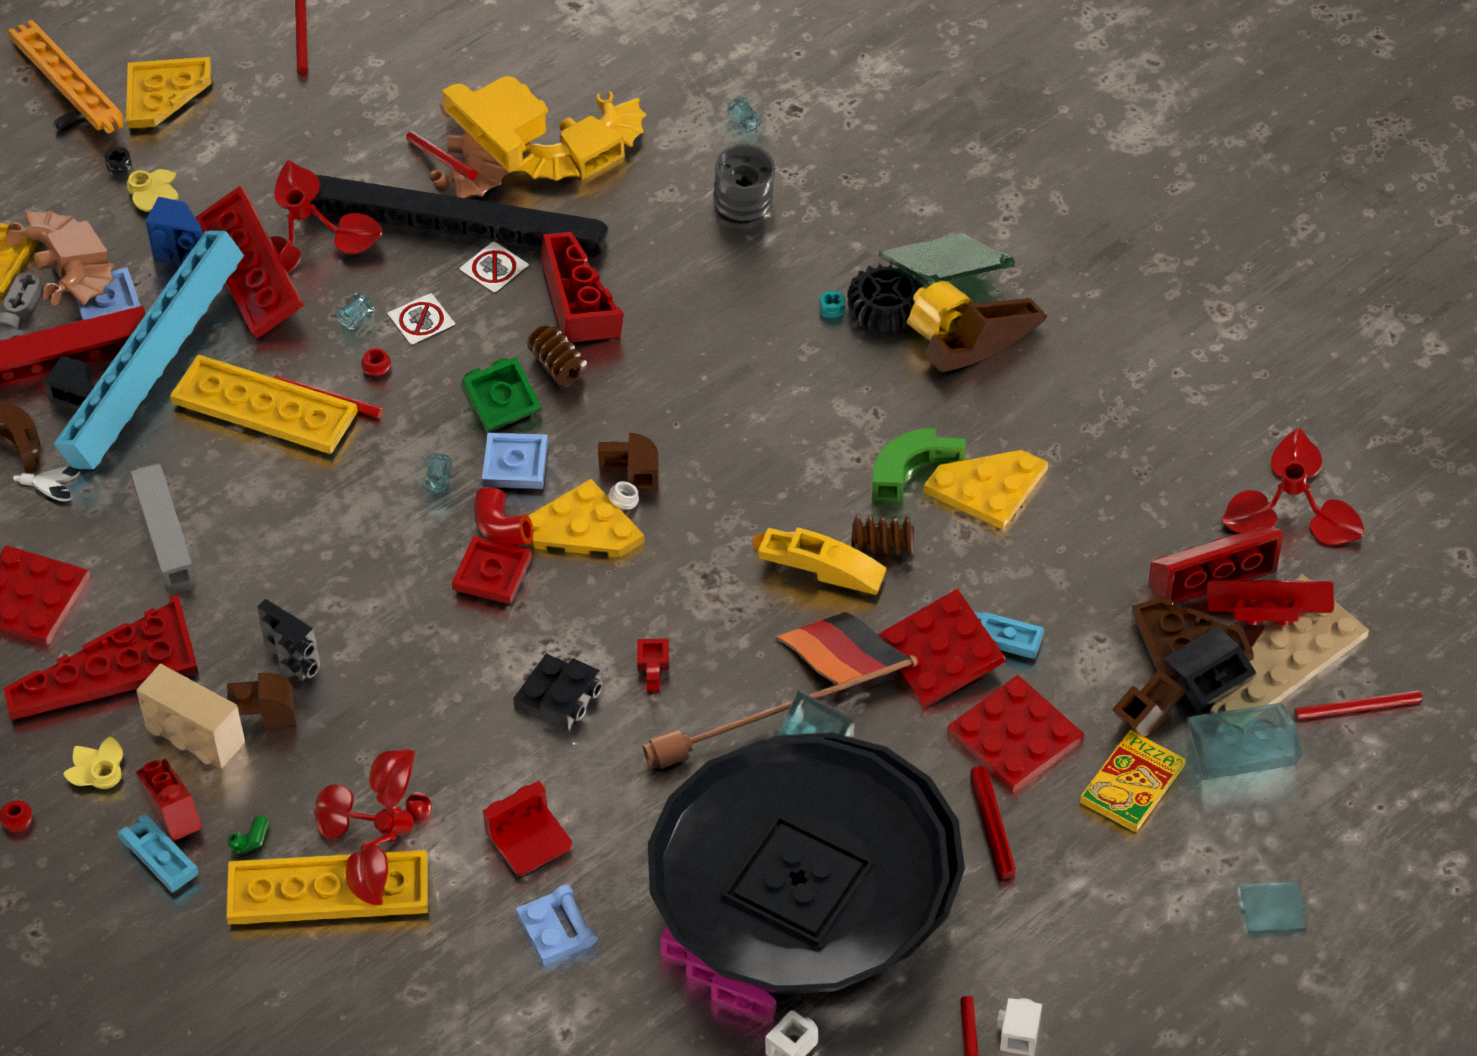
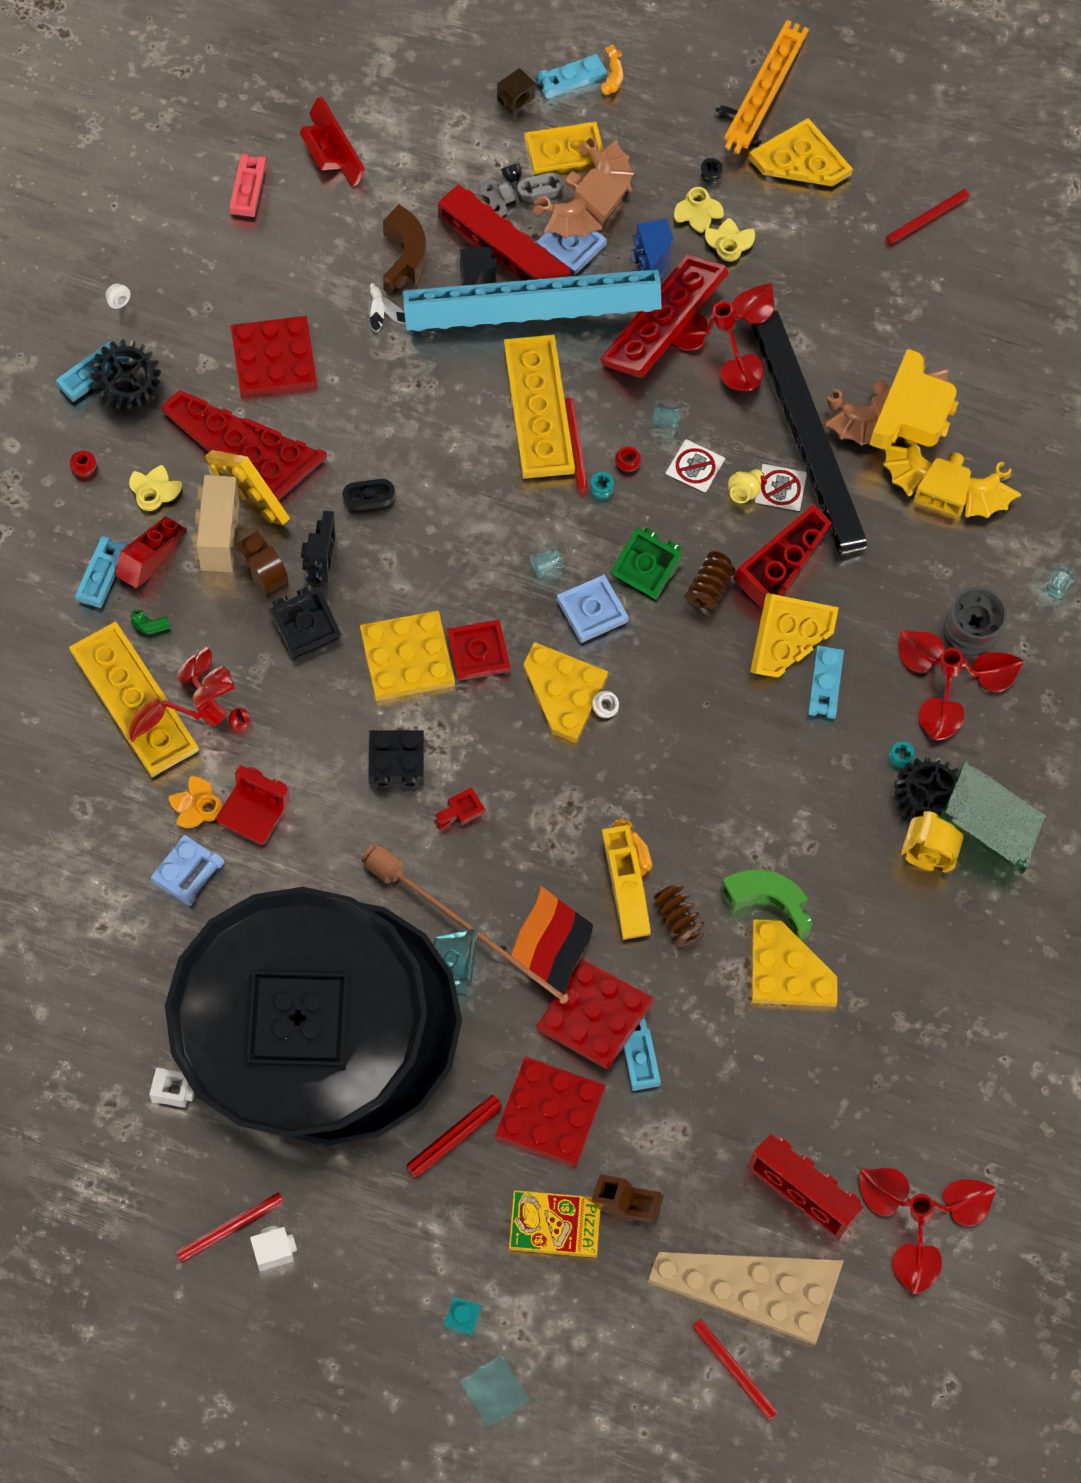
camera: 55 degrees right, 15 degrees up
light grey slope [130,463,196,591] -> none
red bar [406,131,478,181] -> none
red cylinder [474,487,533,546] -> none
reddish brown brick [598,433,659,490] -> none
reddish brown slope [924,298,1047,372] -> none
reddish brown plate [1132,597,1254,682] -> none
black slope [1163,626,1257,713] -> none
clear light blue slope [1187,702,1303,780] -> none
red bracket [1207,580,1335,626] -> none
none -> light orange plate [168,776,222,828]
none -> yellow plate [204,450,291,525]
none -> black plate [268,585,342,658]
none -> black plate [342,479,395,510]
none -> yellow plate [360,610,455,701]
none -> teal plate [444,1297,481,1336]
none -> teal bush [590,472,614,499]
none -> light yellow plate [705,218,755,262]
none -> light yellow animal [728,469,767,504]
none -> yellow plate [750,593,839,678]
none -> medium azure plate [808,646,844,719]
none -> red plant [899,630,1023,740]

